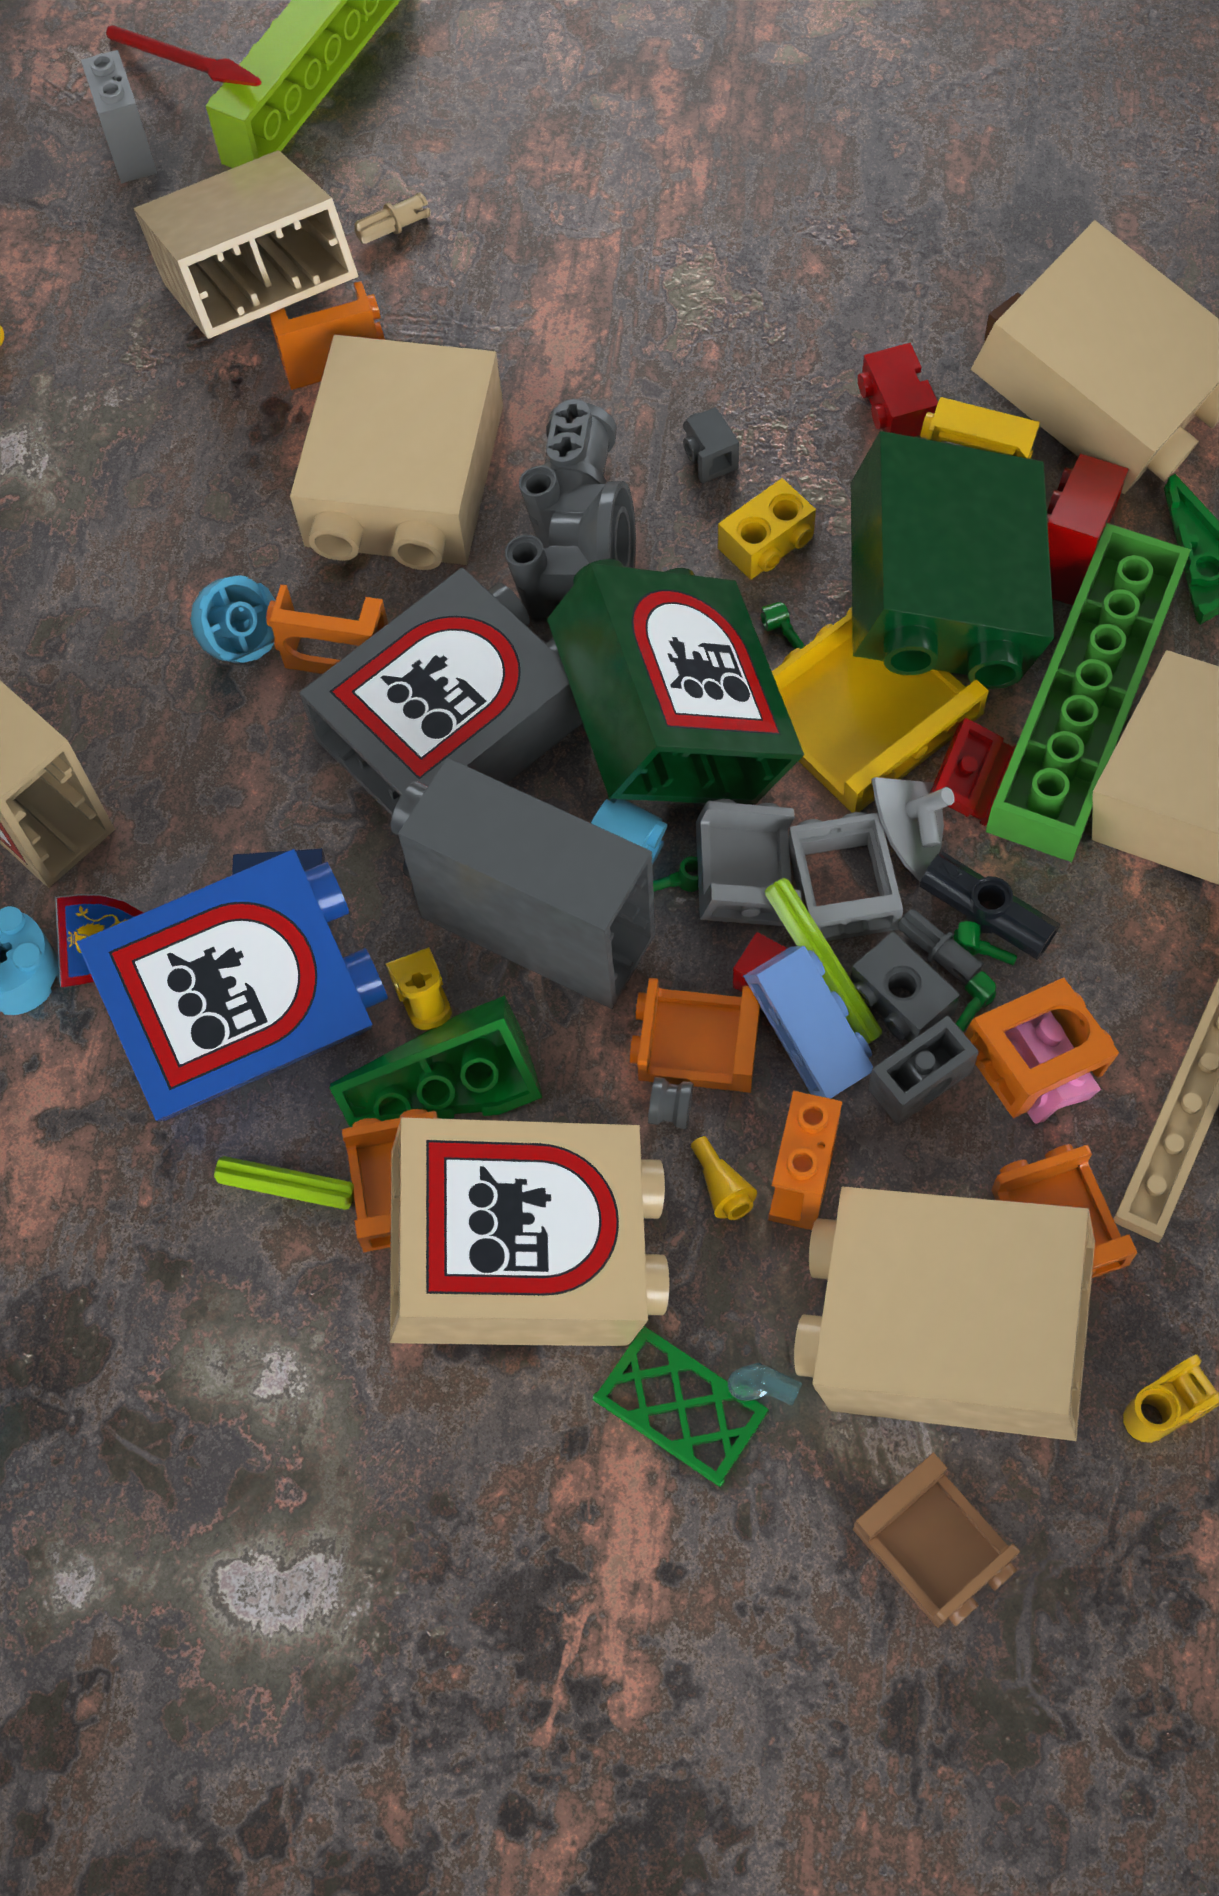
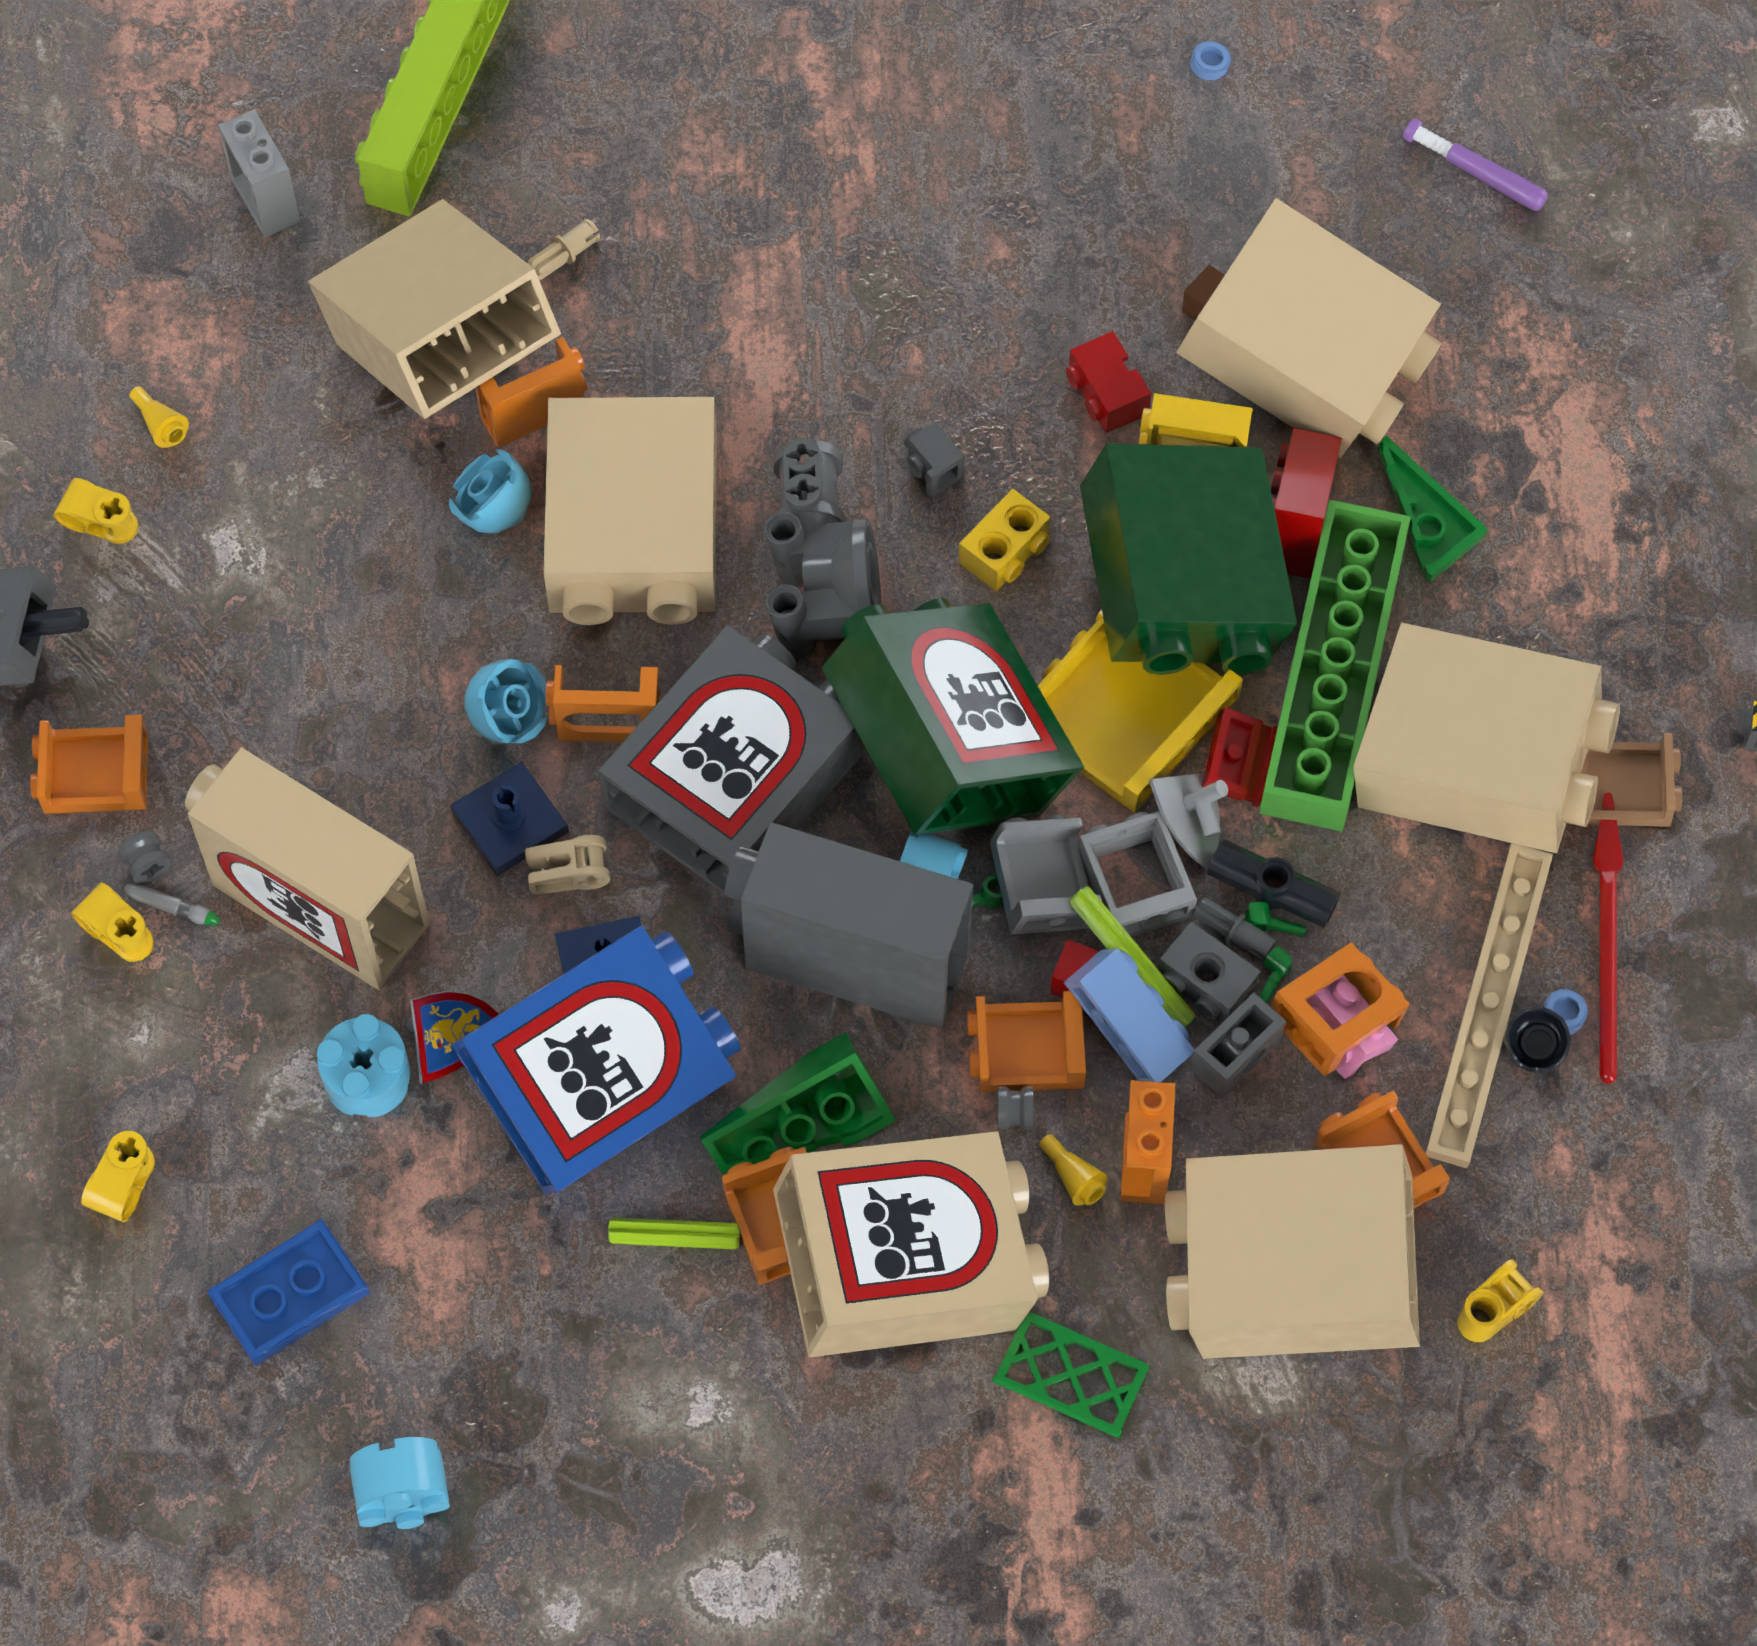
camera: 15 degrees left, 0 degrees up
red piece [106,25,262,86] -> none
yellow piece [386,947,452,1030] -> none
clear light blue arm [728,1363,803,1406] -> none
green hand [760,602,805,649] -> none
medium nougat panel [852,1452,1021,1628] -> none
none -> medium azure cylinder [449,449,532,534]
none -> dark blue tile [450,762,569,876]
none -> tan piece [525,835,610,895]
none -> medium blue tile [1190,41,1231,80]

